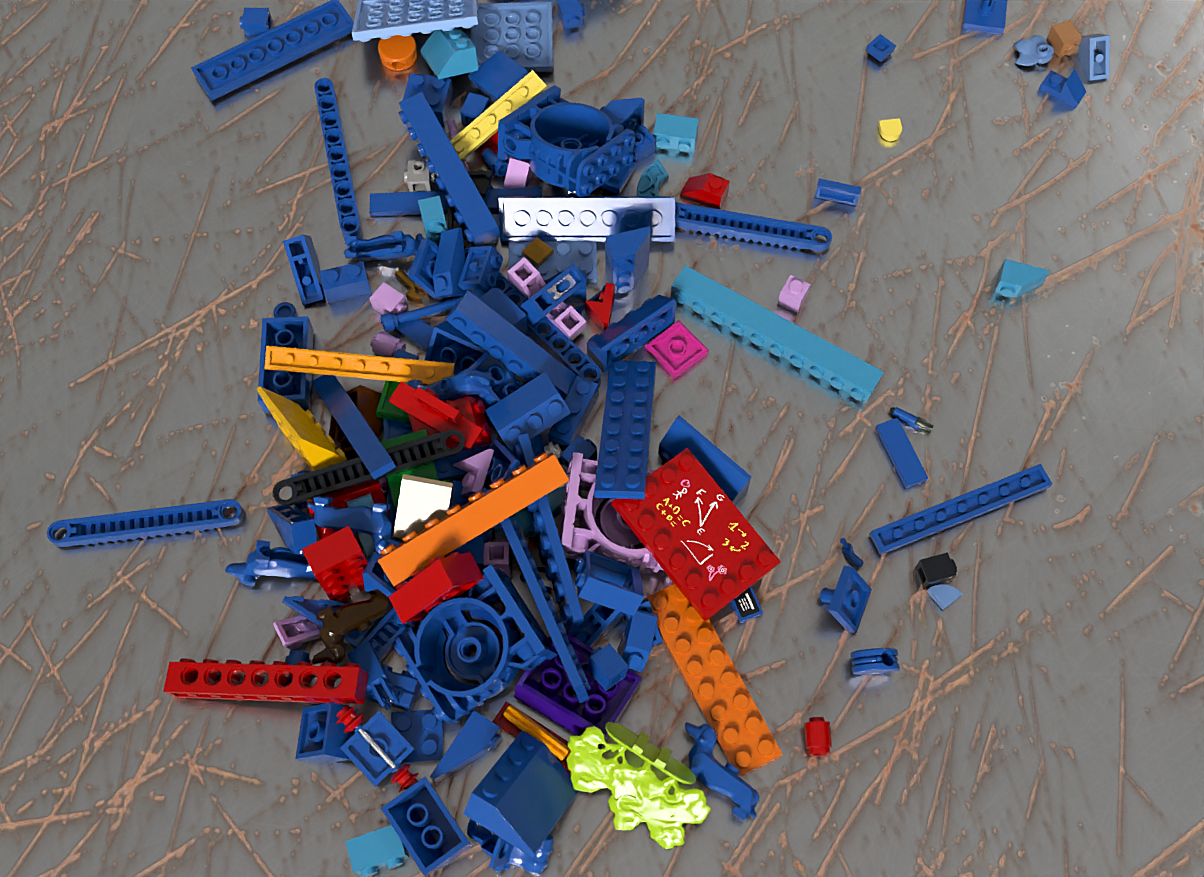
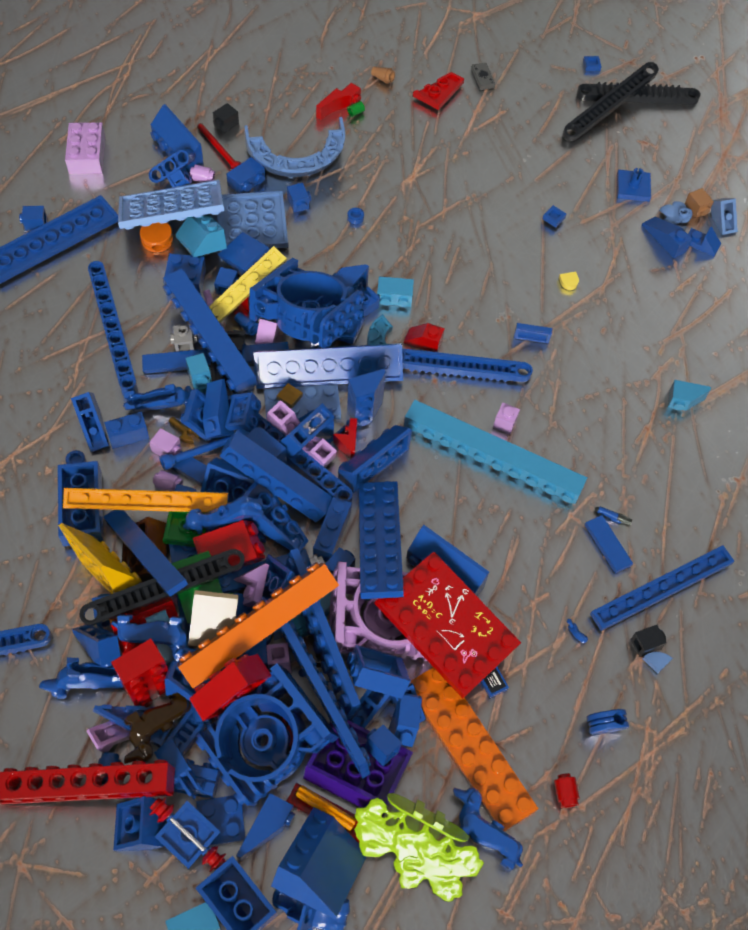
camera: 10 degrees left, 5 degrees down
red bracket [389,381,483,449] -> none
blue slope [485,372,571,452] -> none
dark pink tile [645,320,709,380] -> none
blue tile [820,565,872,633] -> none
none -> blue tile [347,208,364,224]
none -> blue slope [642,216,692,258]

